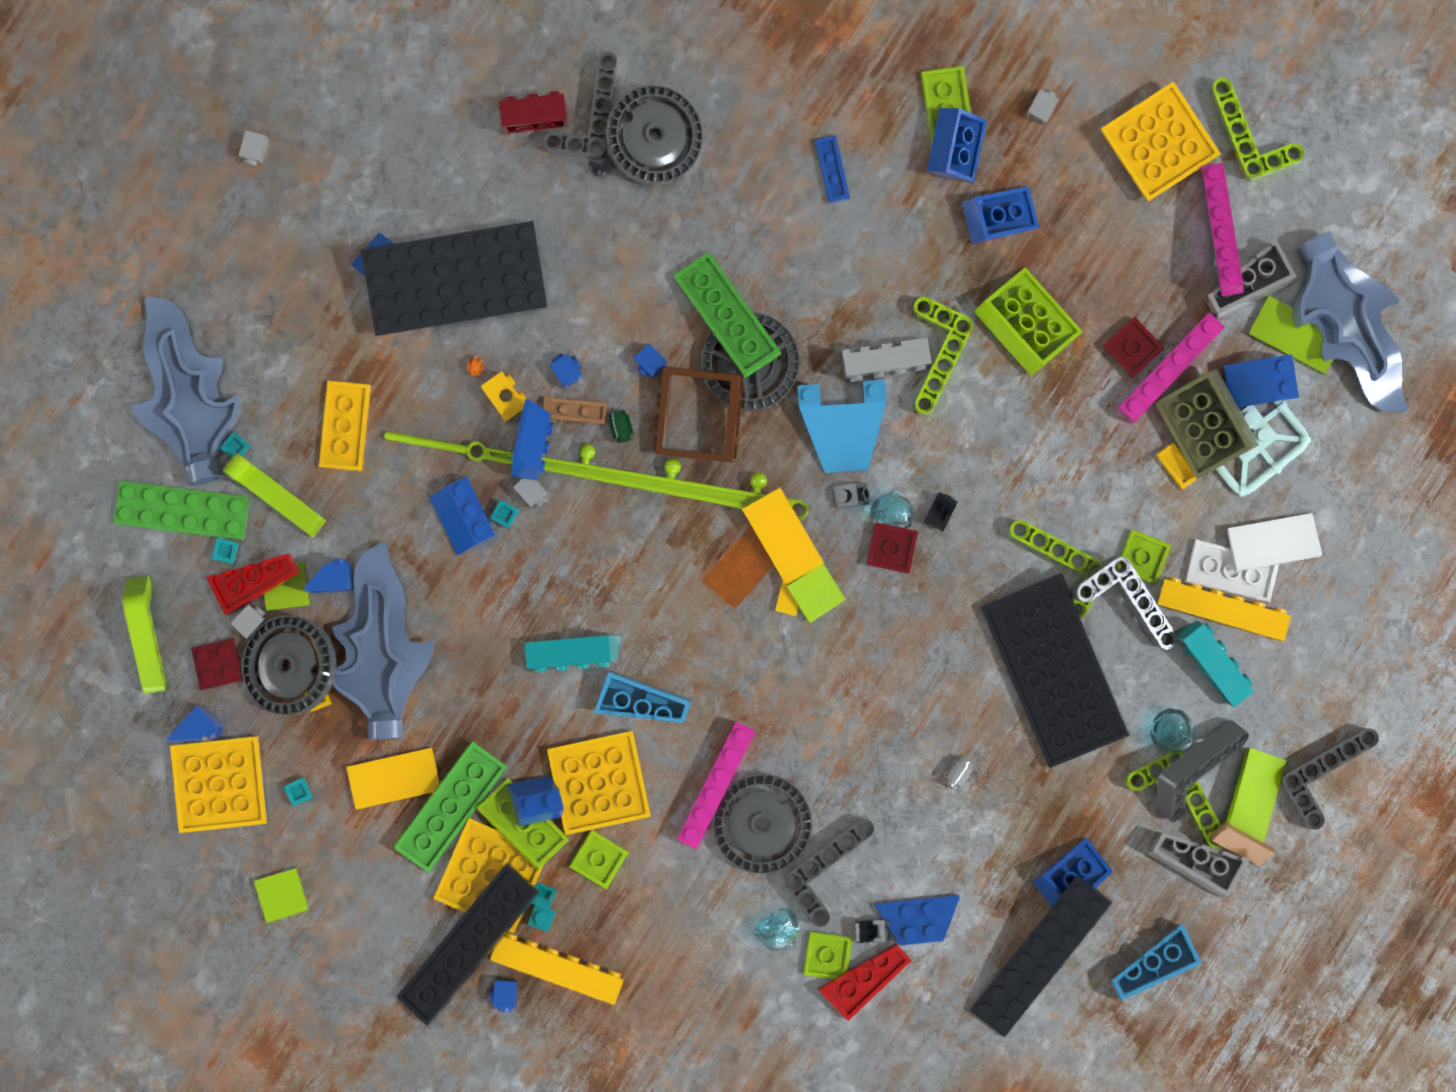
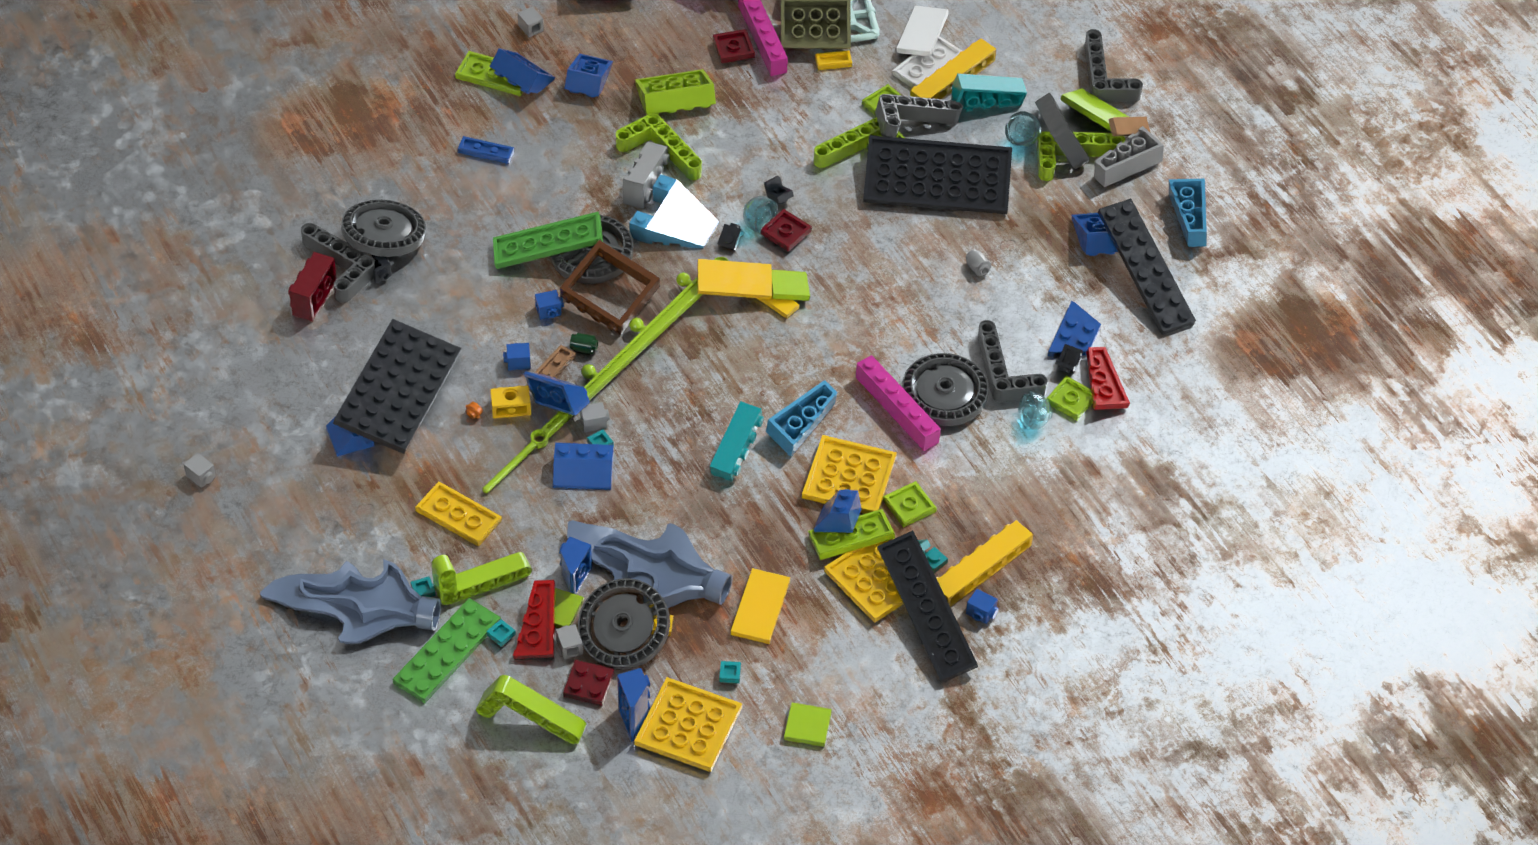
camera: 65 degrees left, 35 degrees down
bright green plate [393,740,507,873] -> none
clear orange tile [703,525,774,609] -> none

